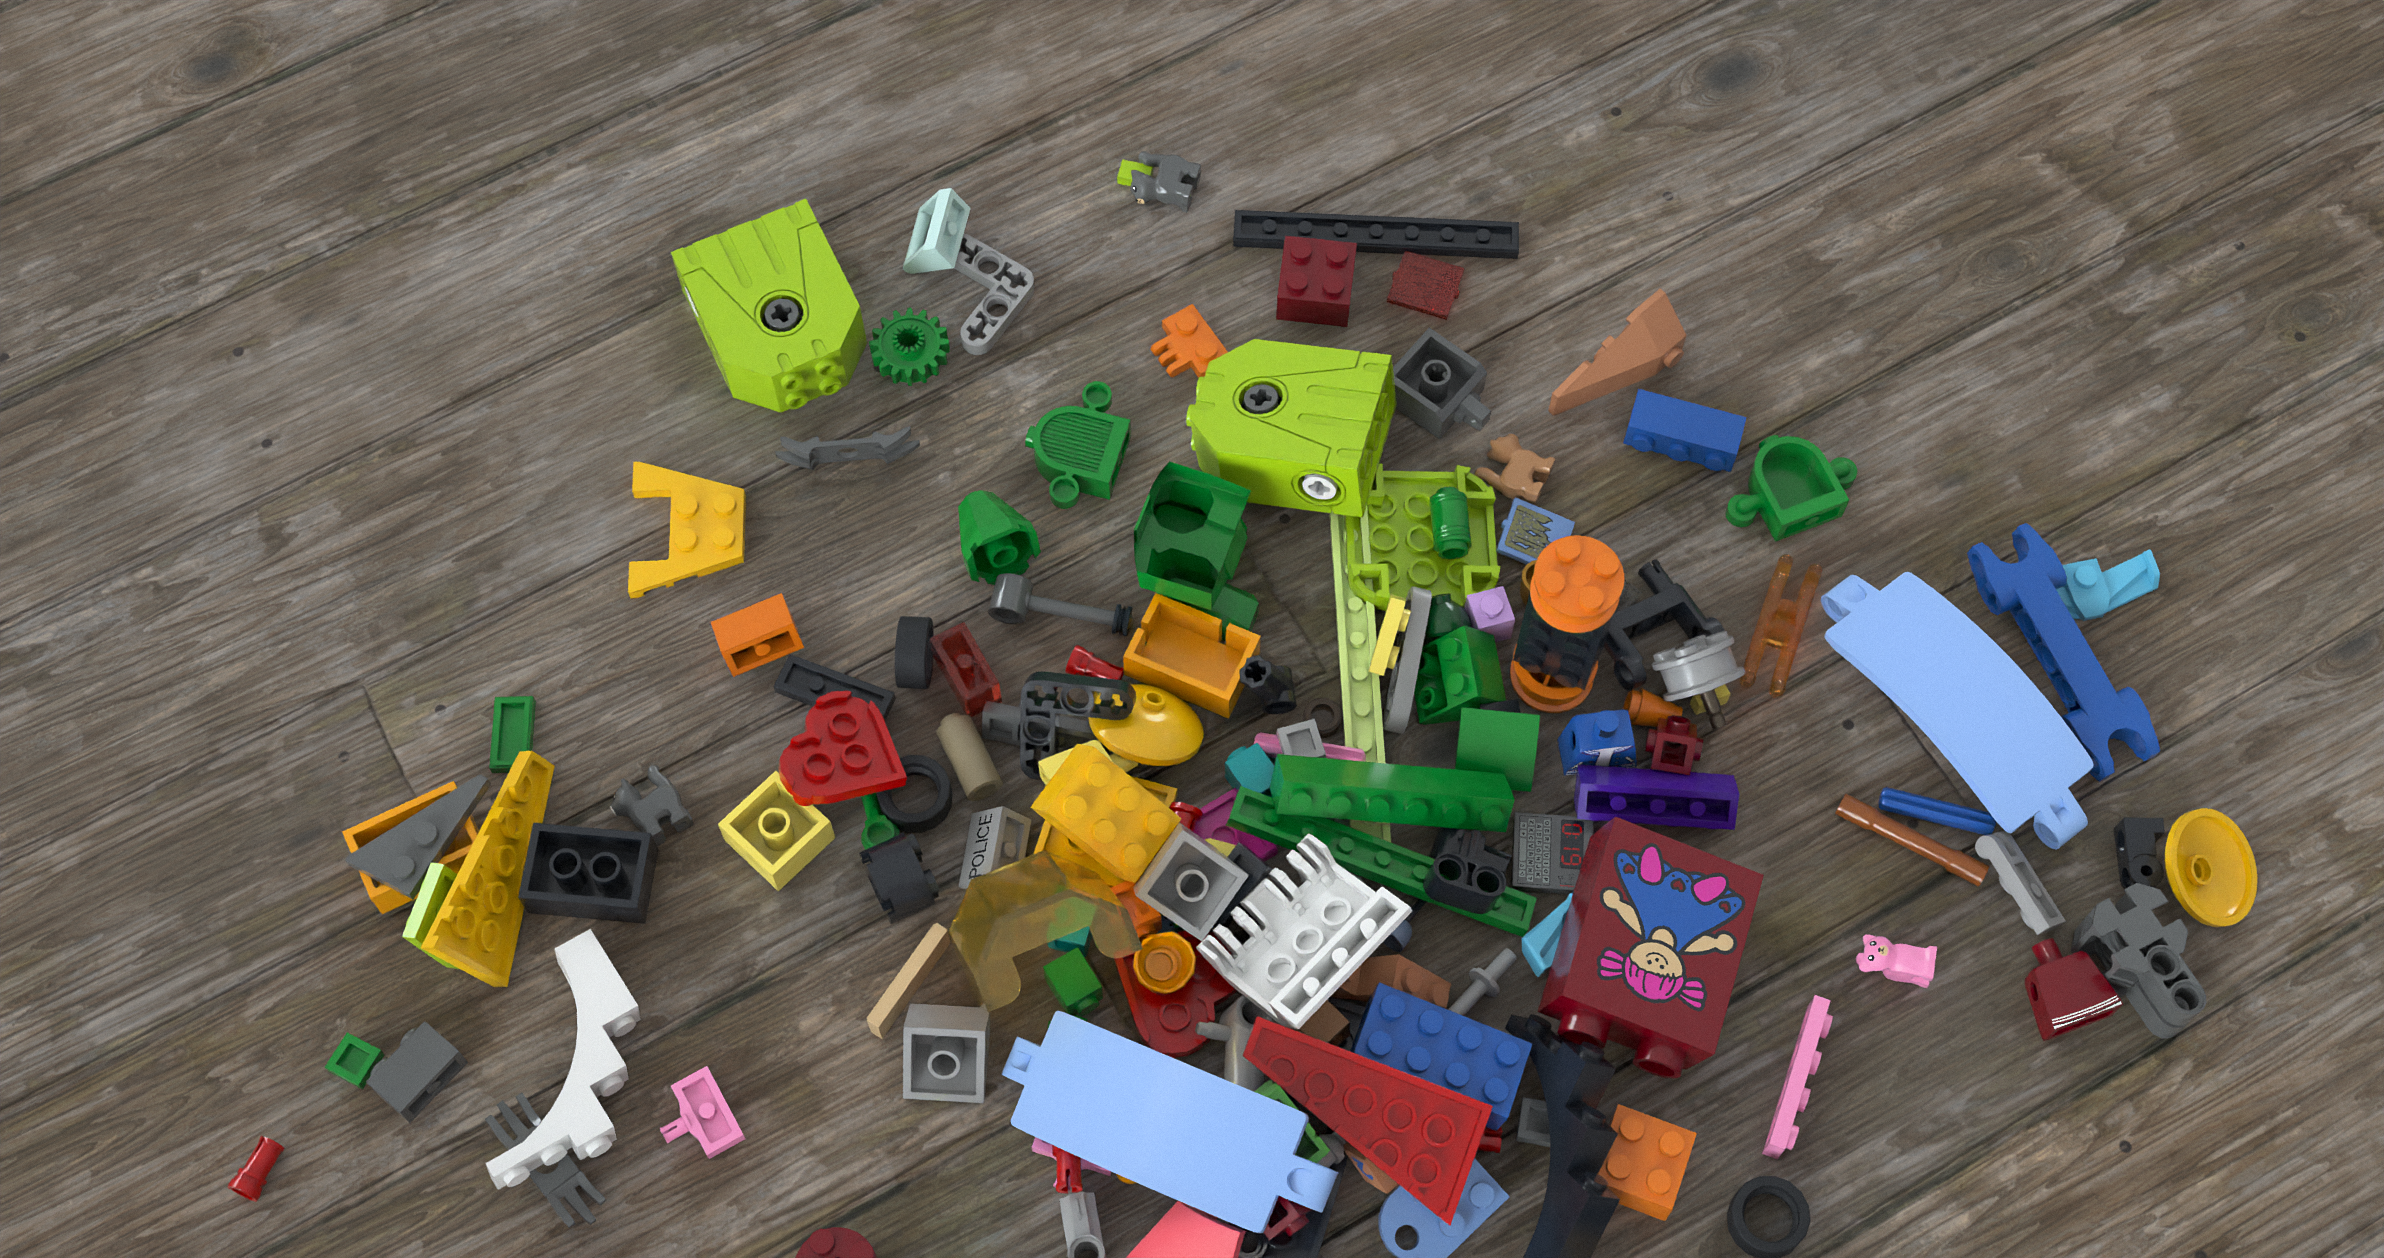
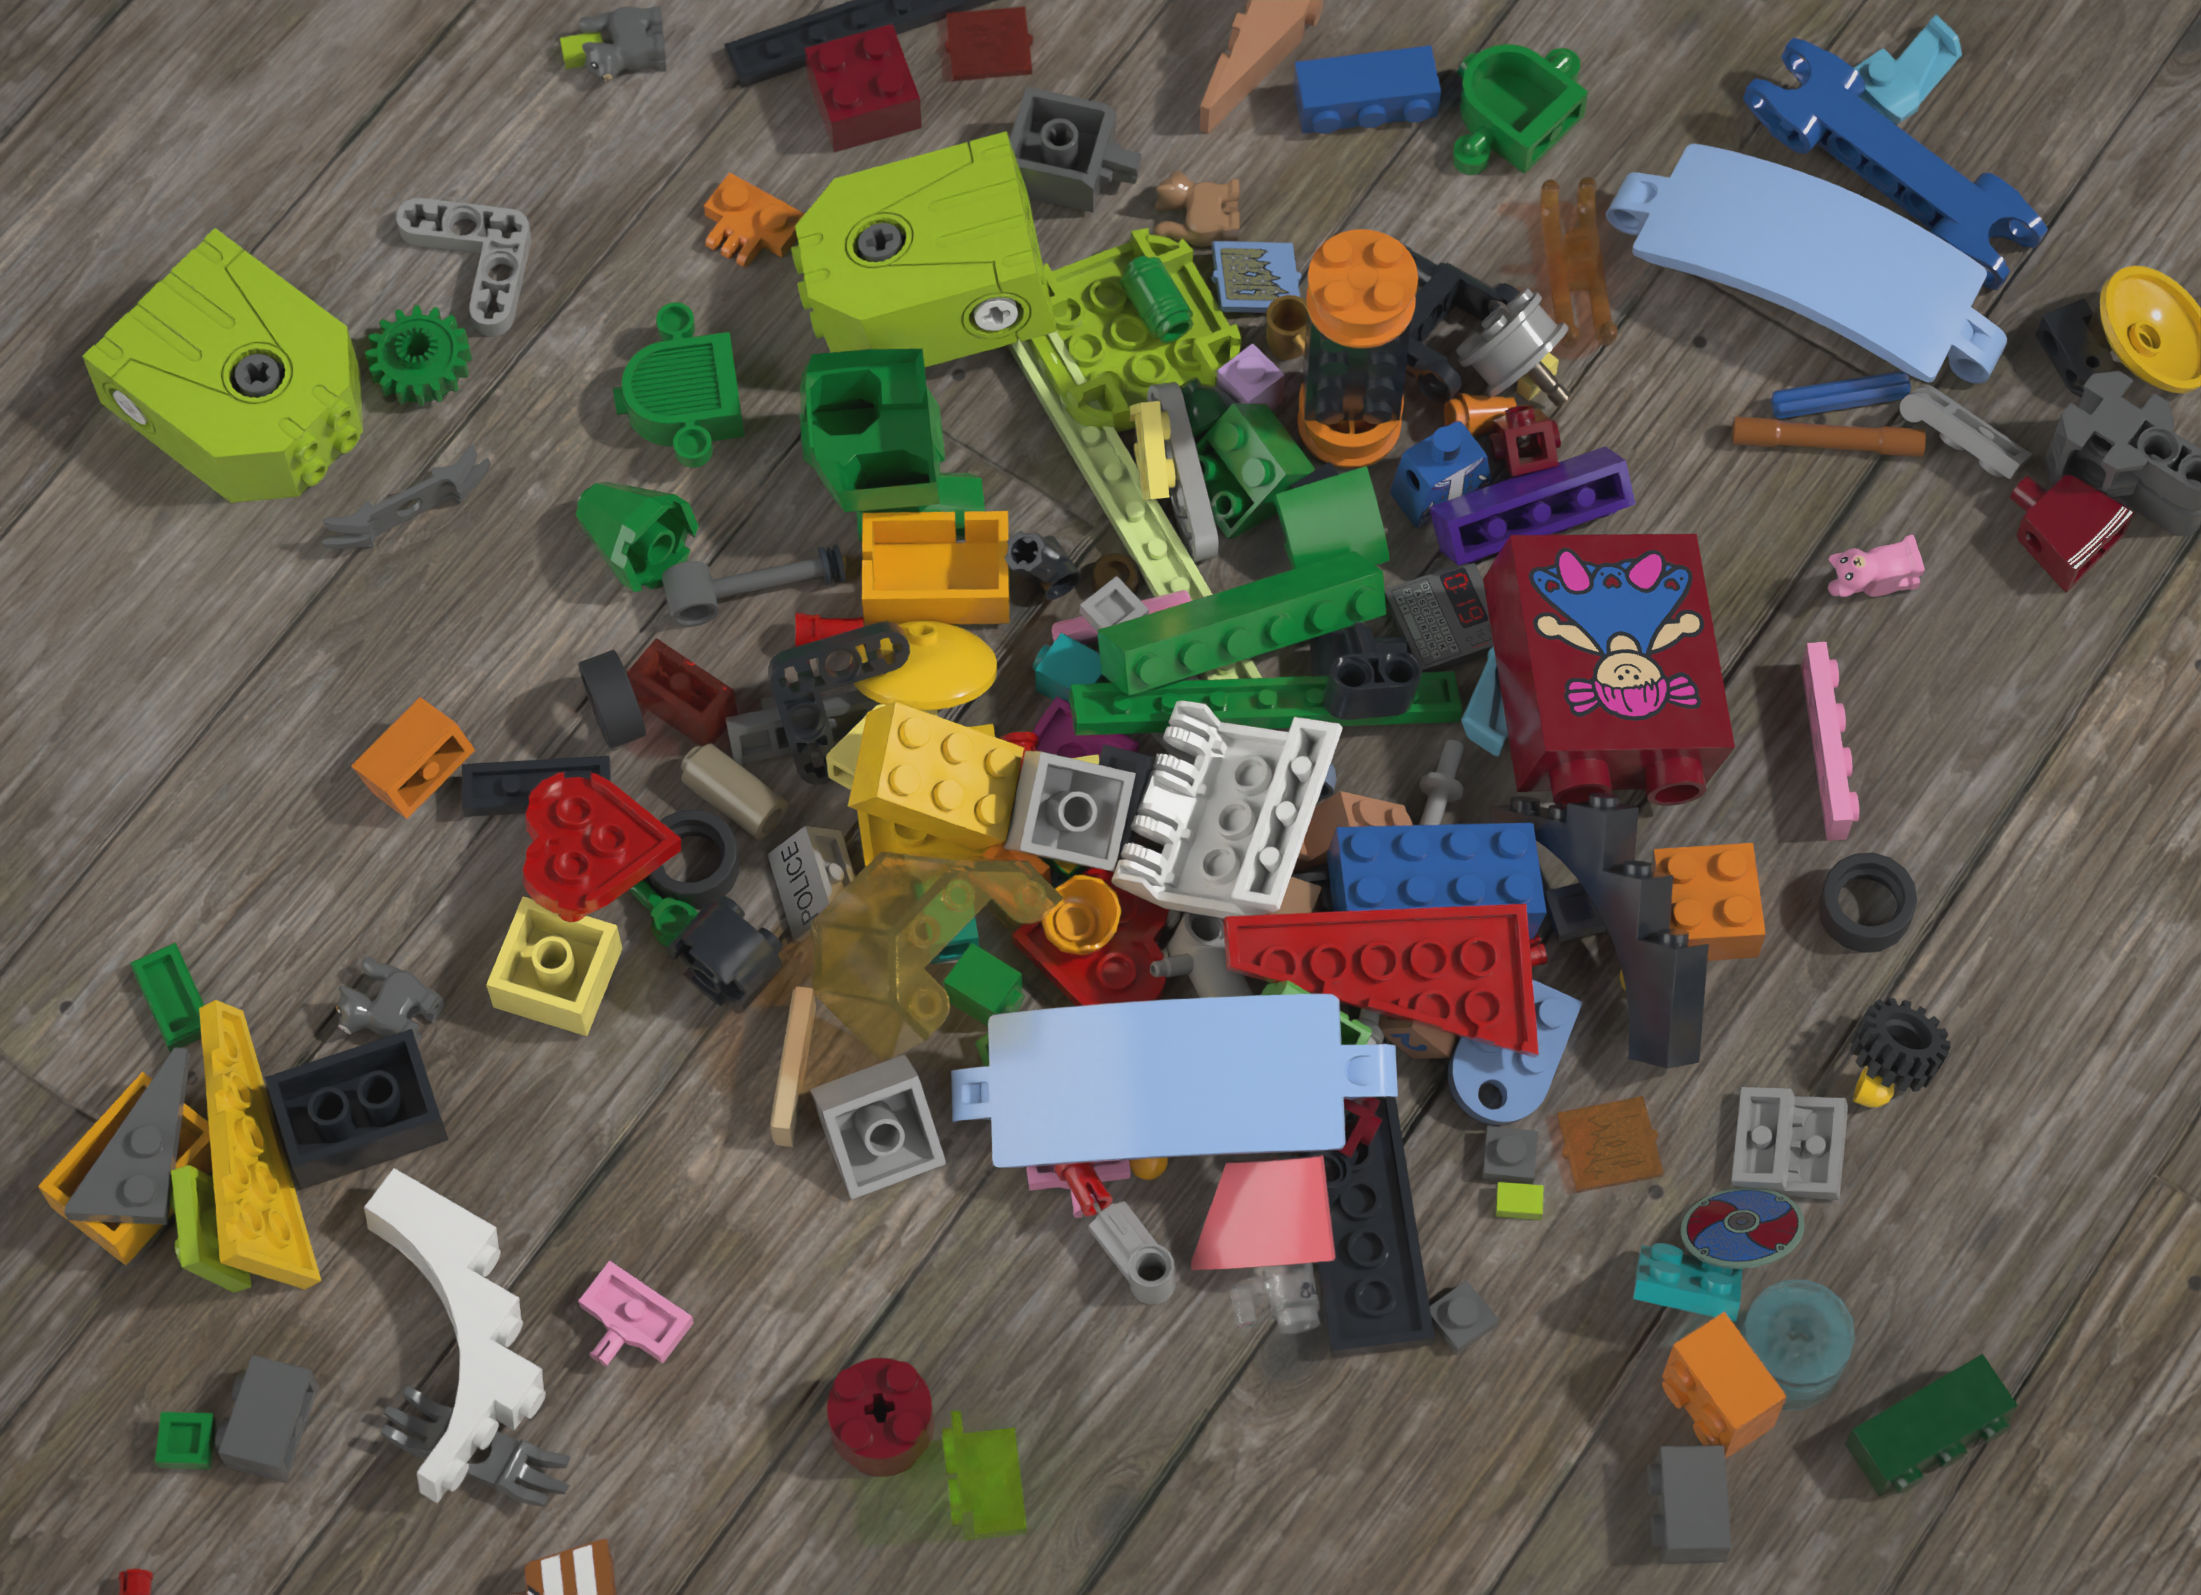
camera: 25 degrees left, 0 degrees up
yellow wing [628,462,746,599] -> none
light aqua tile [903,188,970,274] -> none

